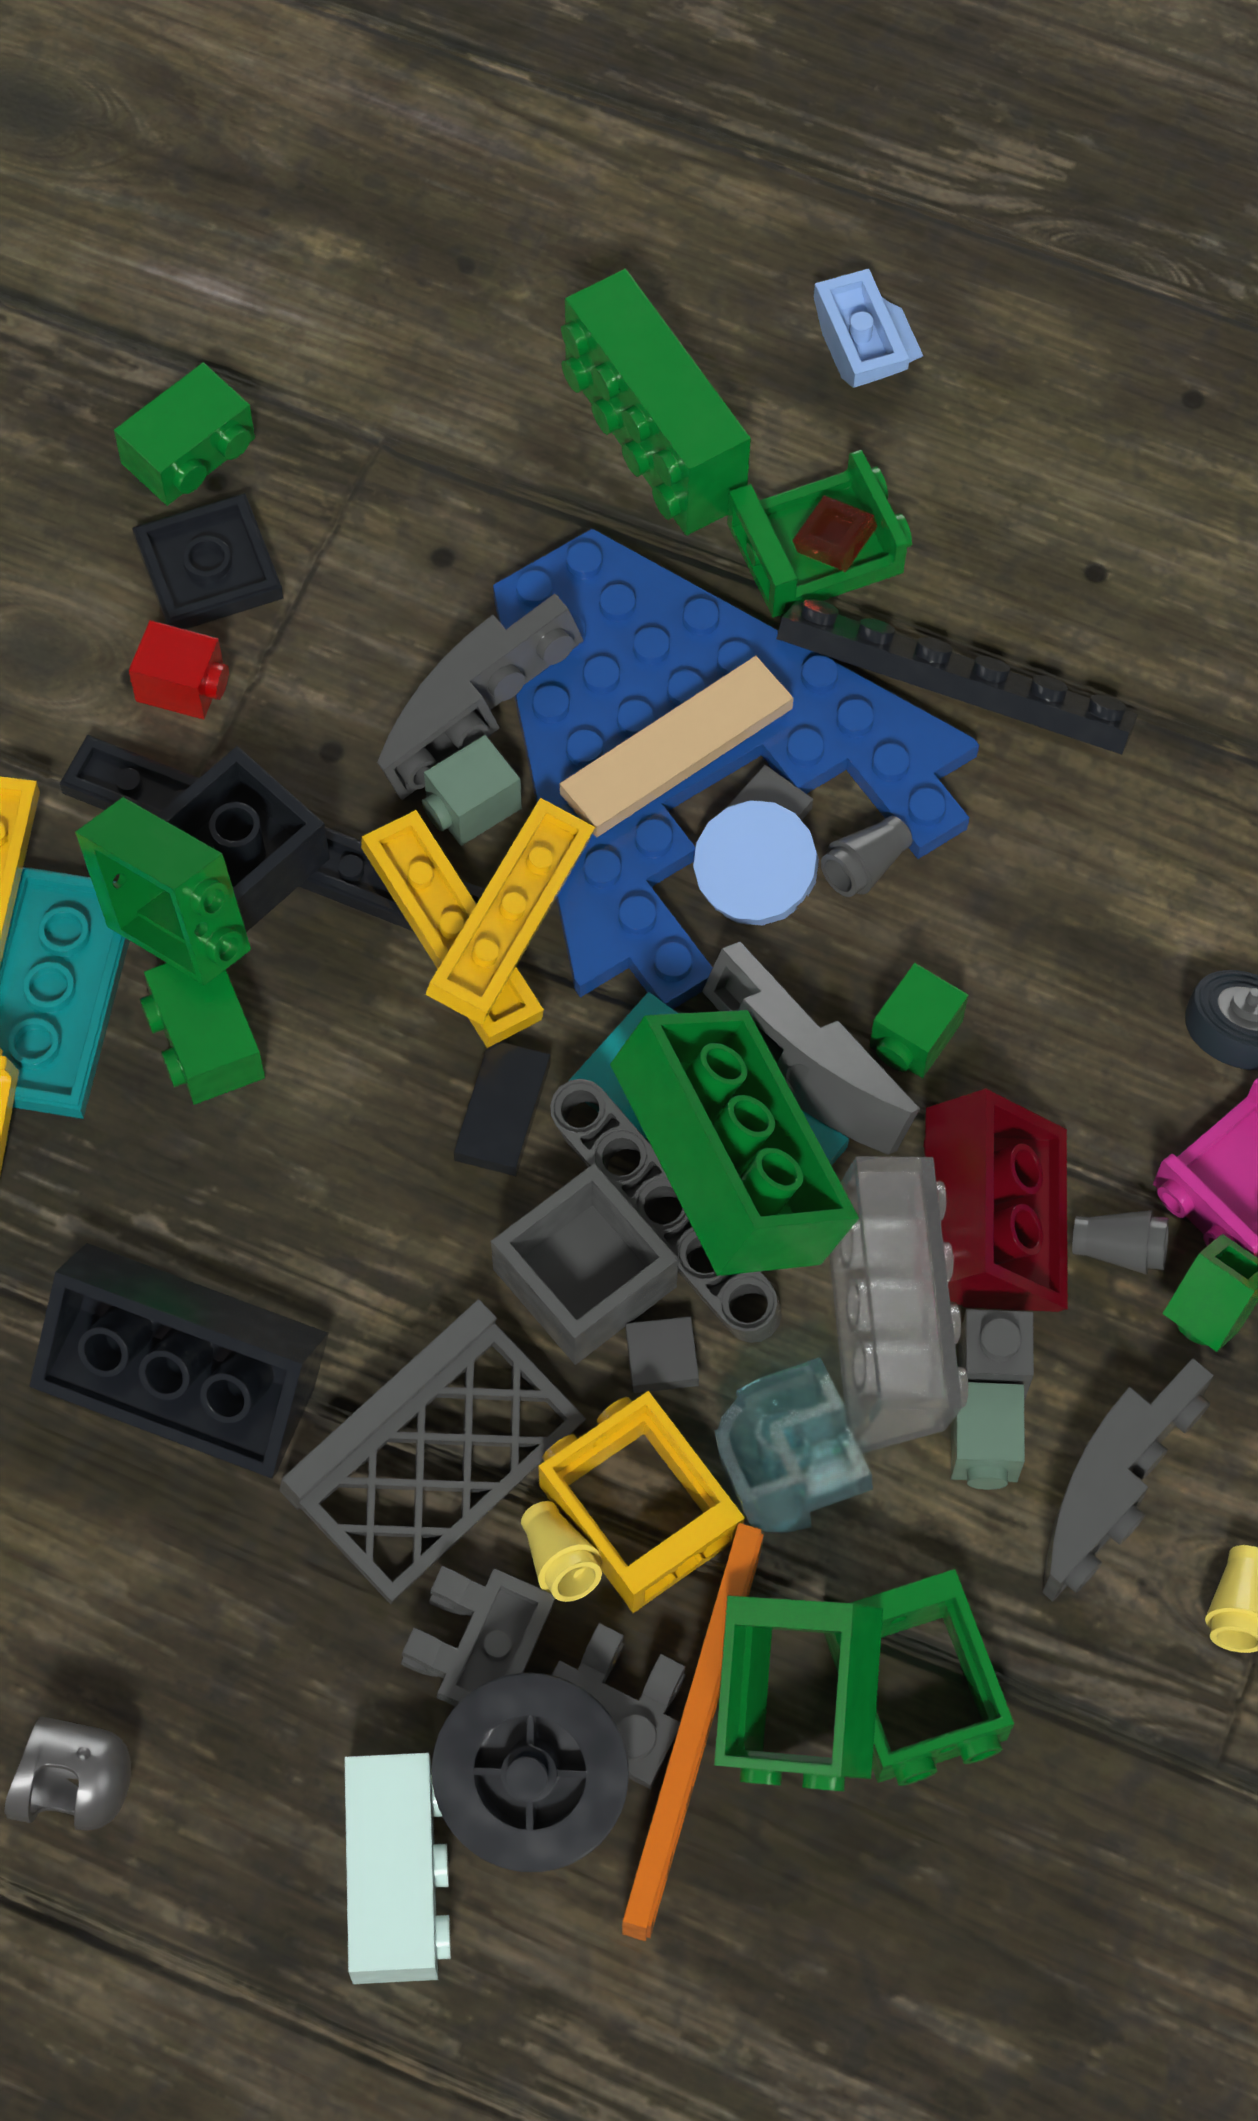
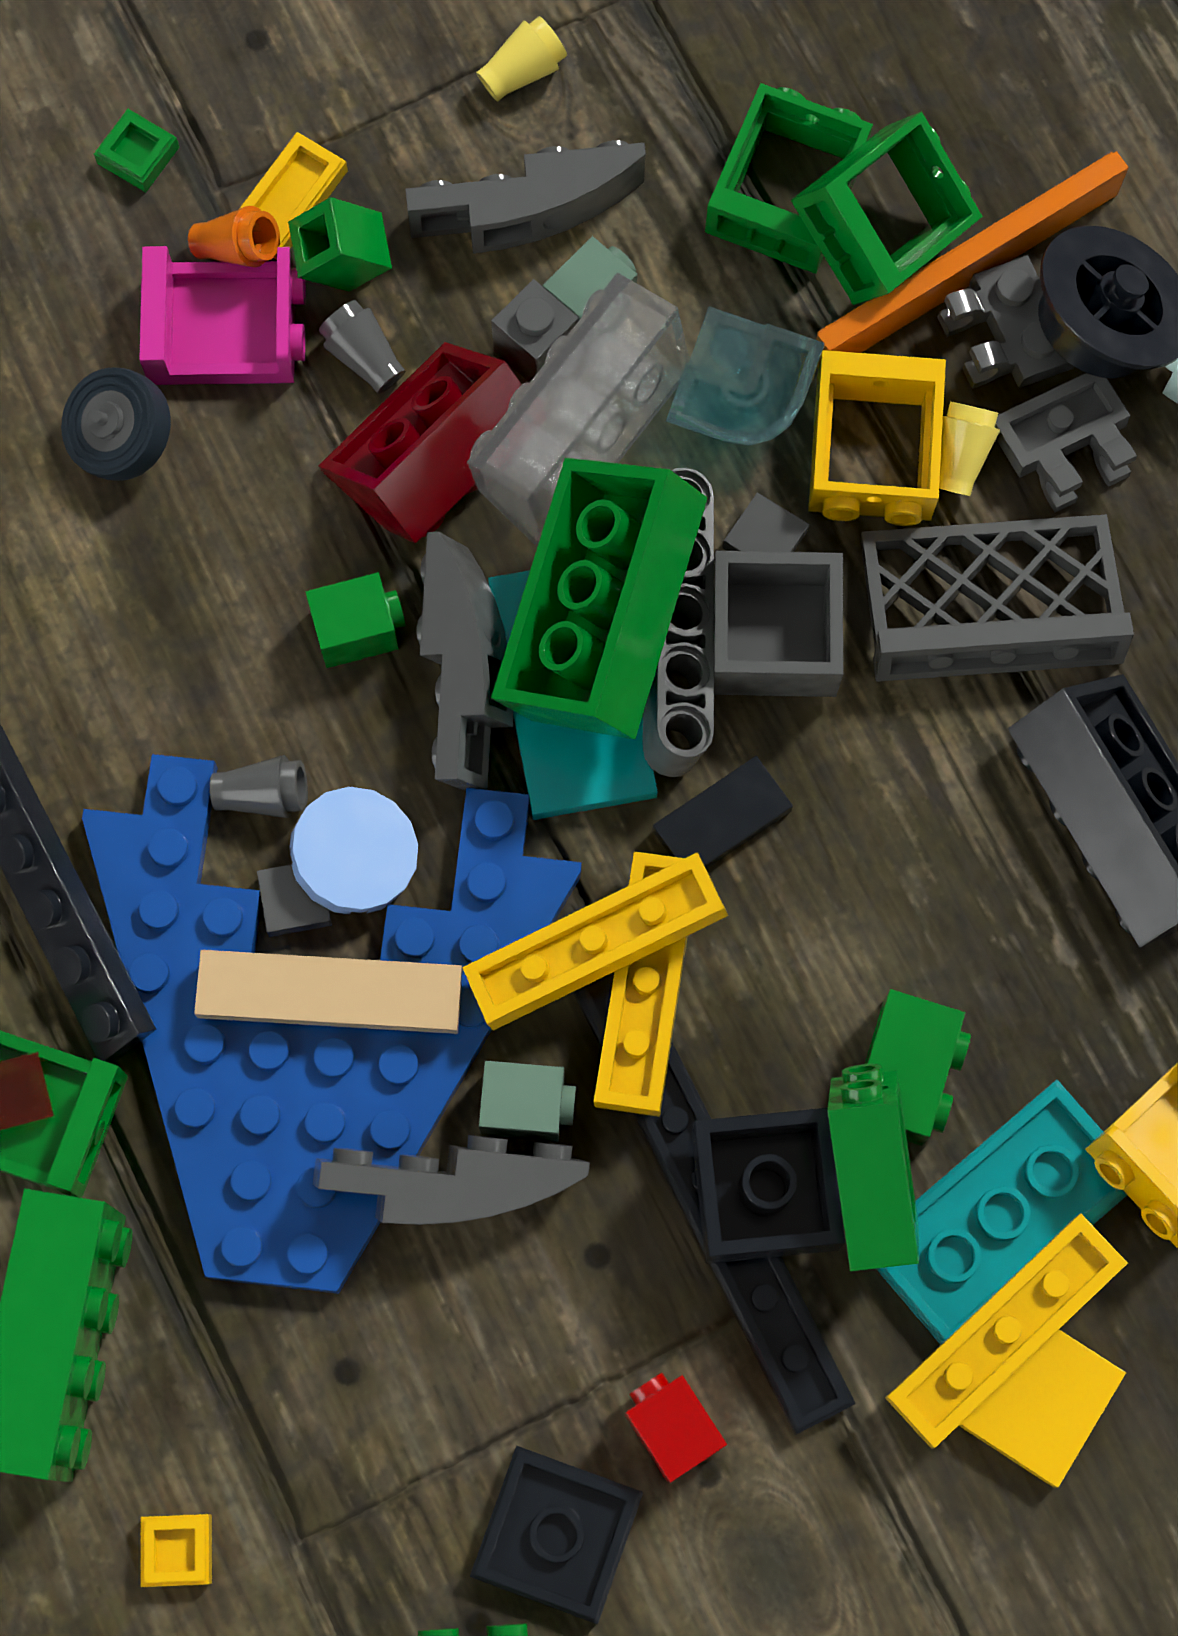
camera: 140 degrees left, 10 degrees up
none -> yellow tile [141,1514,212,1587]

